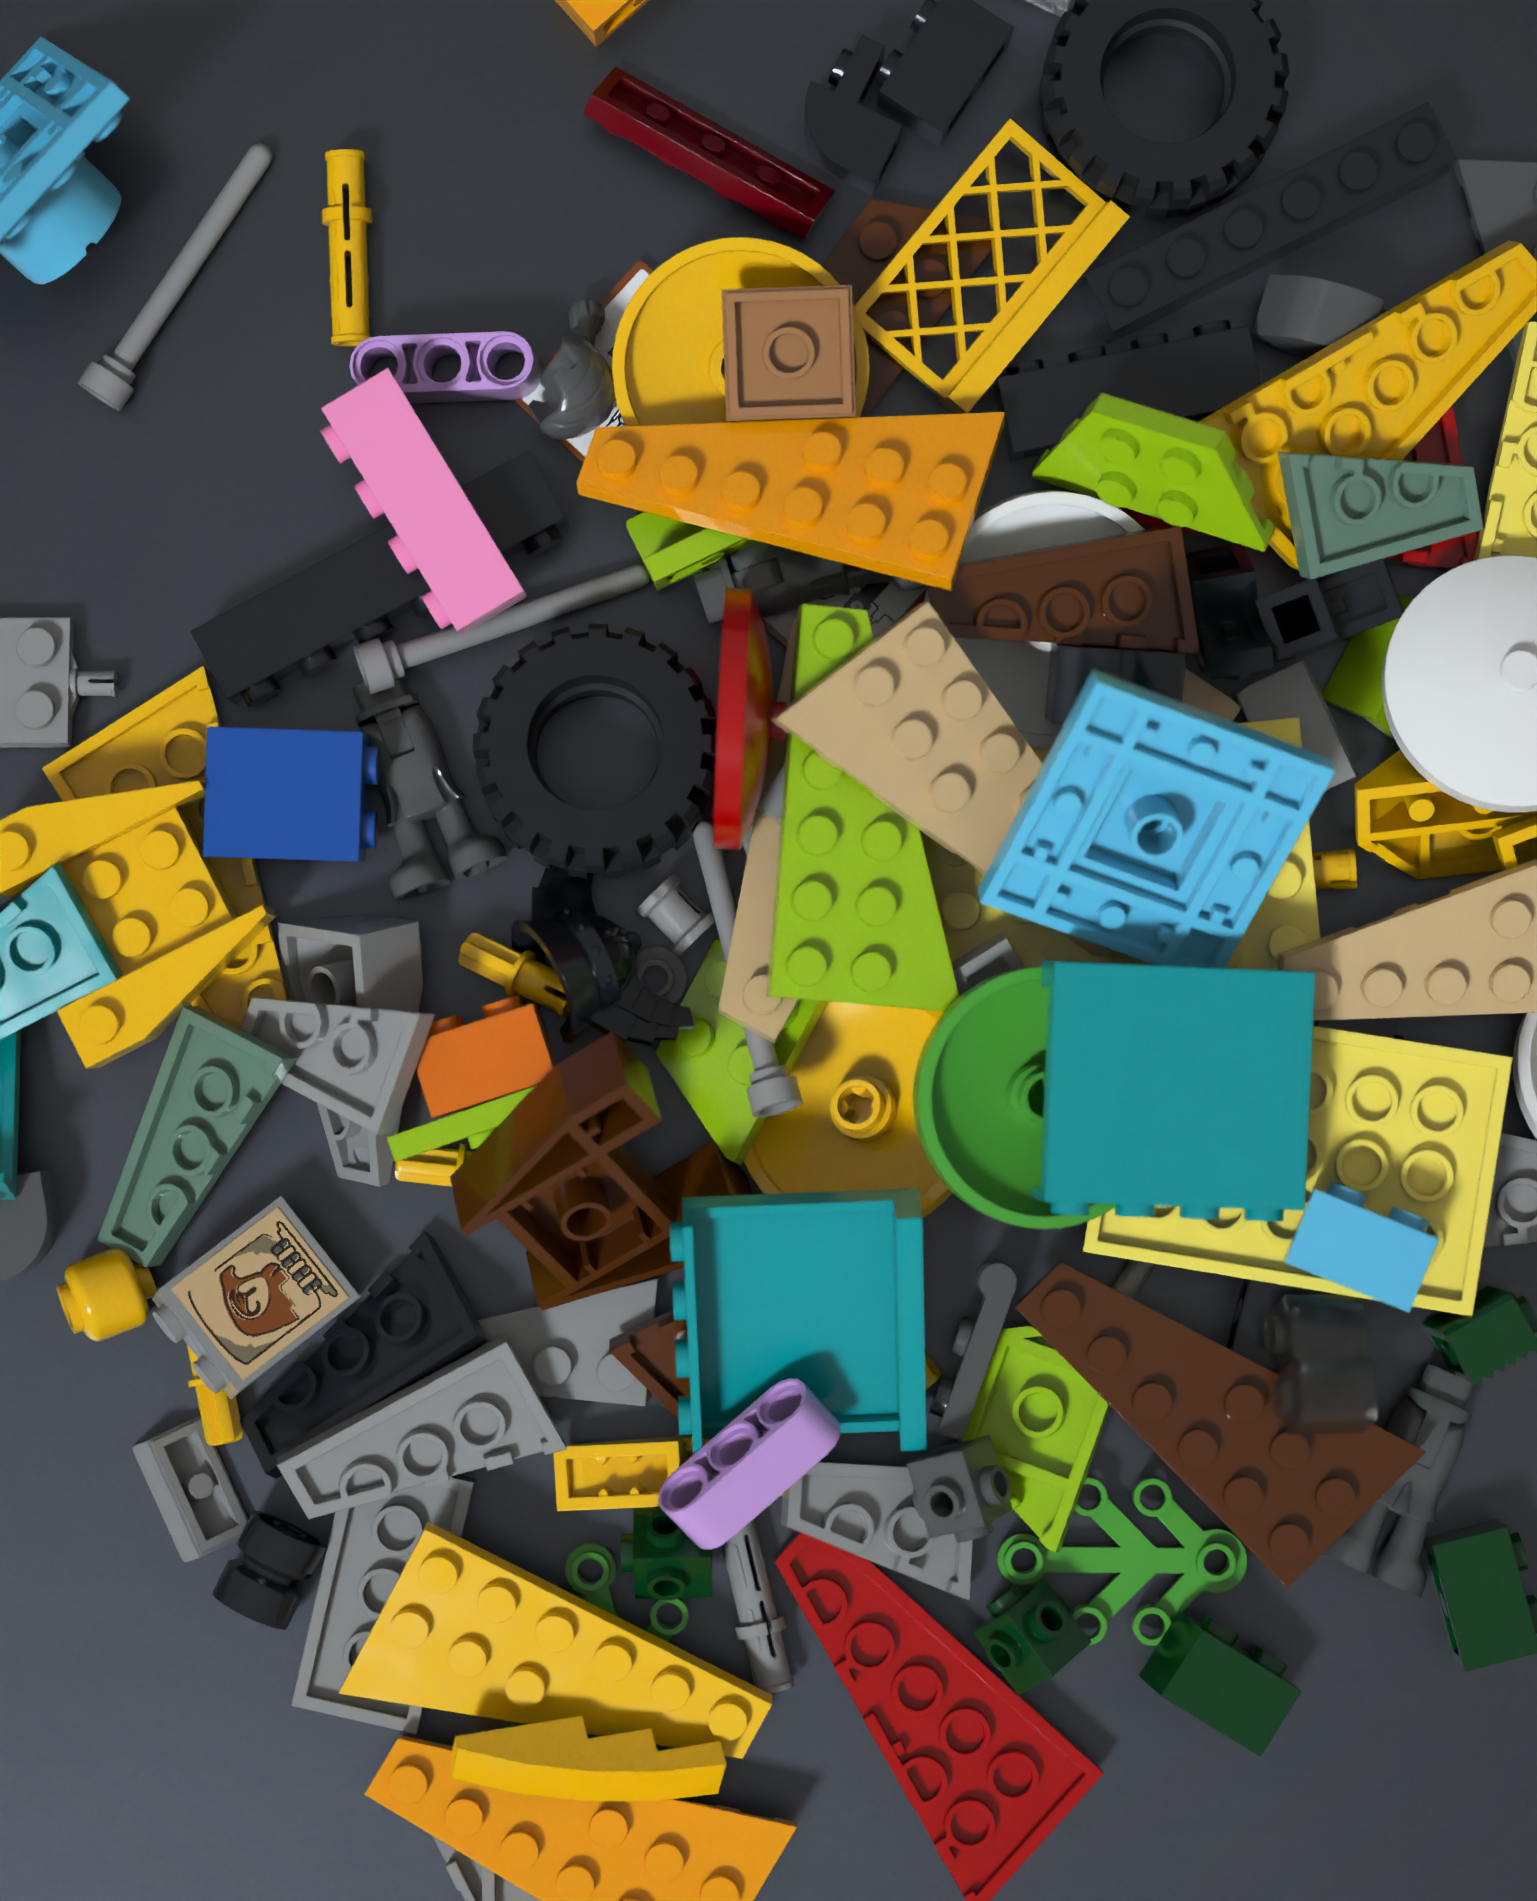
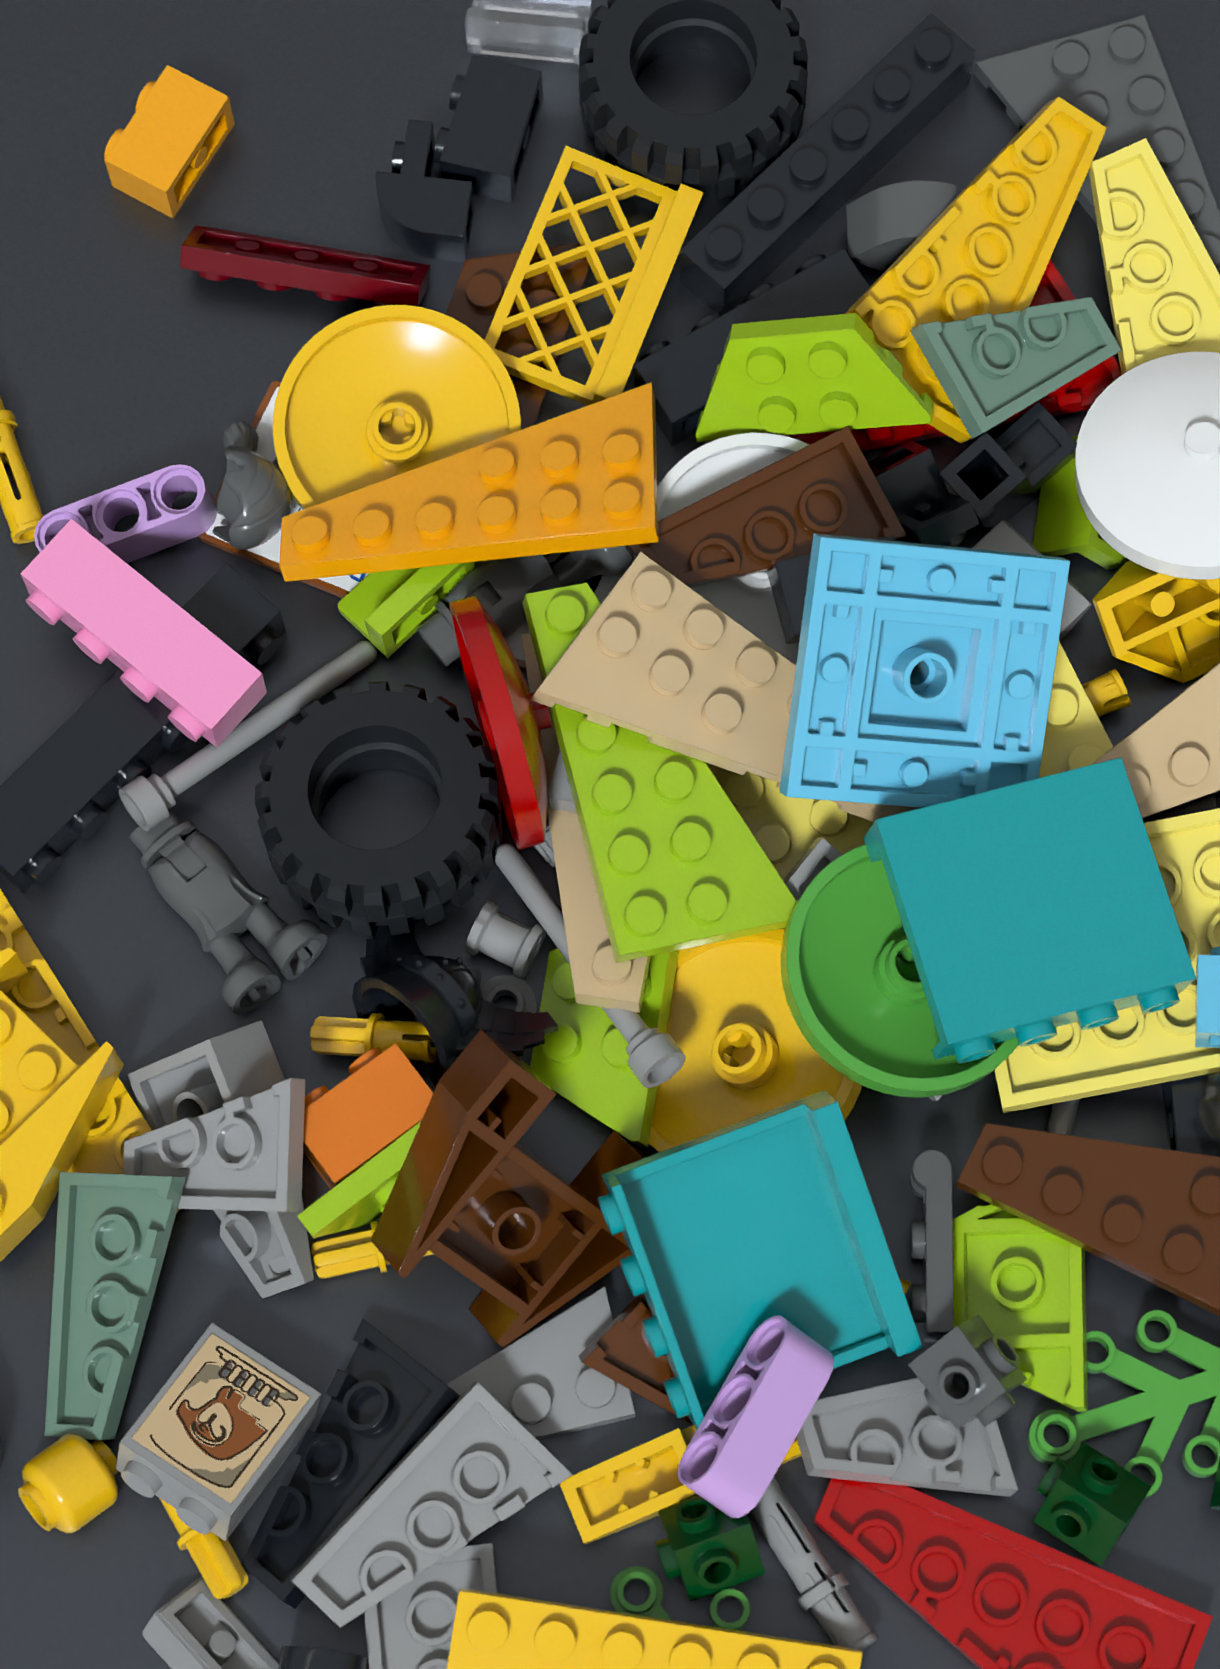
camera: 20 degrees left, 15 degrees down
blue brick [203,726,380,862] -> none
medium nougat plate [722,285,856,421] -> none

